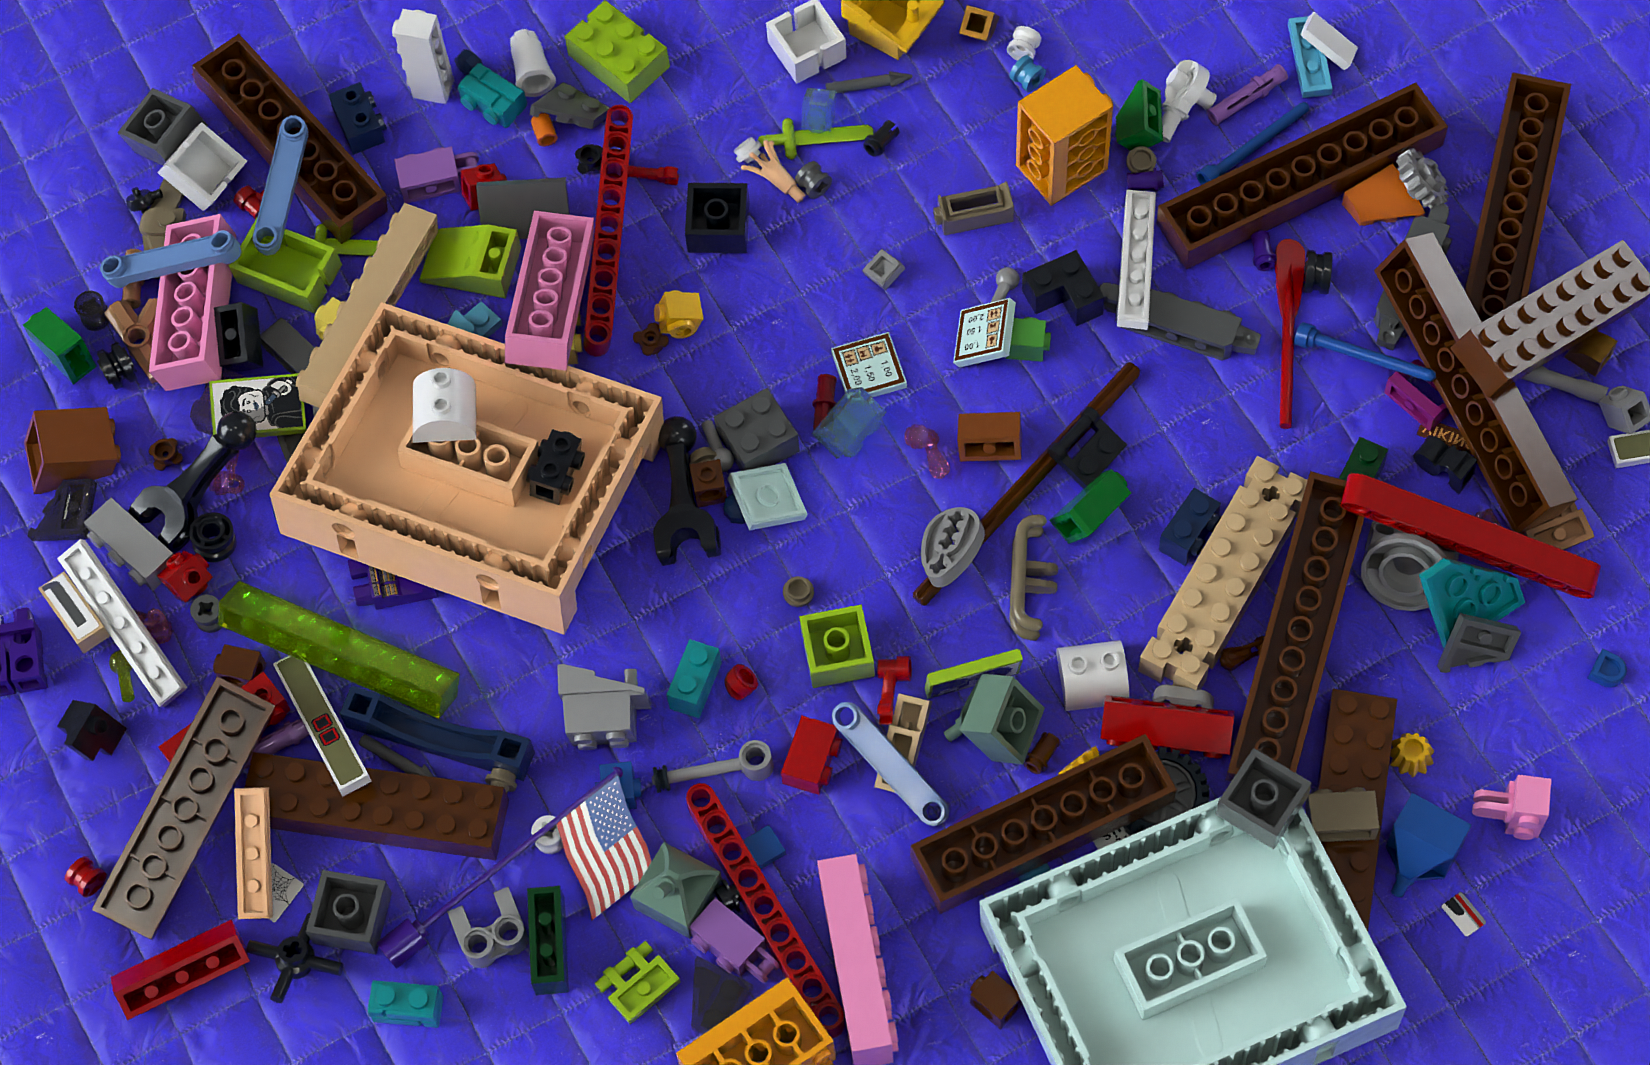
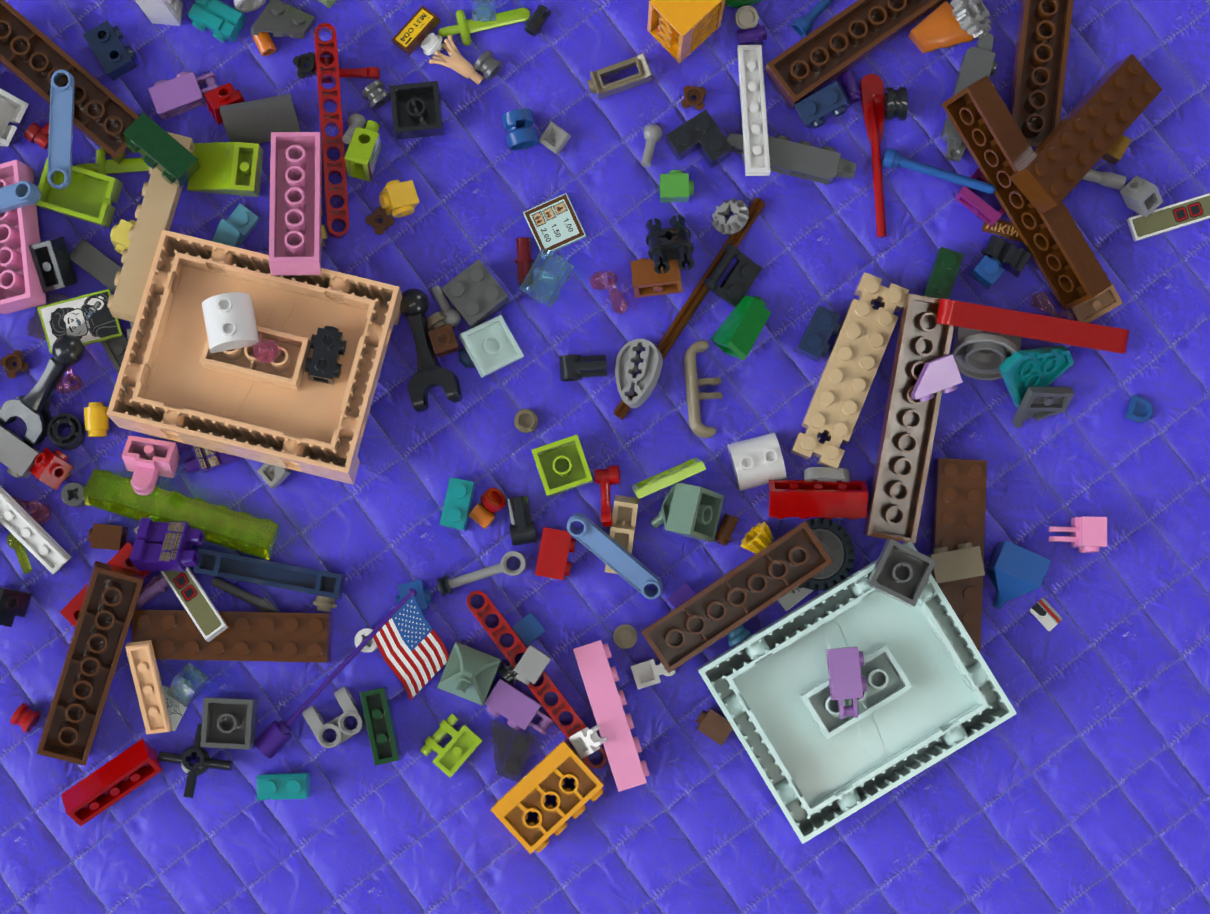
camera: 10 degrees left, 20 degrees up
light grey piece [557,664,651,750] -> none
light aqua tile [953,298,1016,368] -> none
reddish brown piece [1220,636,1265,671] -> none
yellow piece [1390,733,1434,777] -> none
none -> yellow brick [84,402,109,437]
none -> bright pink brick [122,435,180,495]
none -> dark green brick [123,113,200,188]
none -> dark purple hips [130,518,205,572]
none -> clear light blue brick [167,663,208,707]
none -> clear pink plate [252,340,279,363]
none -> light grey tile [257,463,291,489]
none -> light grey bar [342,113,366,144]
none -> lime torso [344,120,381,182]
none -> dark grey wheel [362,80,391,110]
none -> tile [391,5,441,56]
none -> orange hinge [468,503,496,529]
none -> blue wheel [501,108,539,151]
none -> black piece [507,496,537,546]
none -> light grey brick [513,645,552,685]
none -> black piece [559,354,607,381]
none -> white plate [569,725,607,759]
none -> dark tan plate [613,624,638,649]
none -> white plate [630,659,676,690]
none -> black pin [646,215,694,274]
none -> reddish brown plate [681,85,706,111]
none -> light grey gear [712,198,749,235]
none -> dark blue brick [794,81,852,129]
none -> medium lavender brick [826,646,867,719]
none -> slope [911,354,963,402]
none -> blue brick [969,255,1004,290]

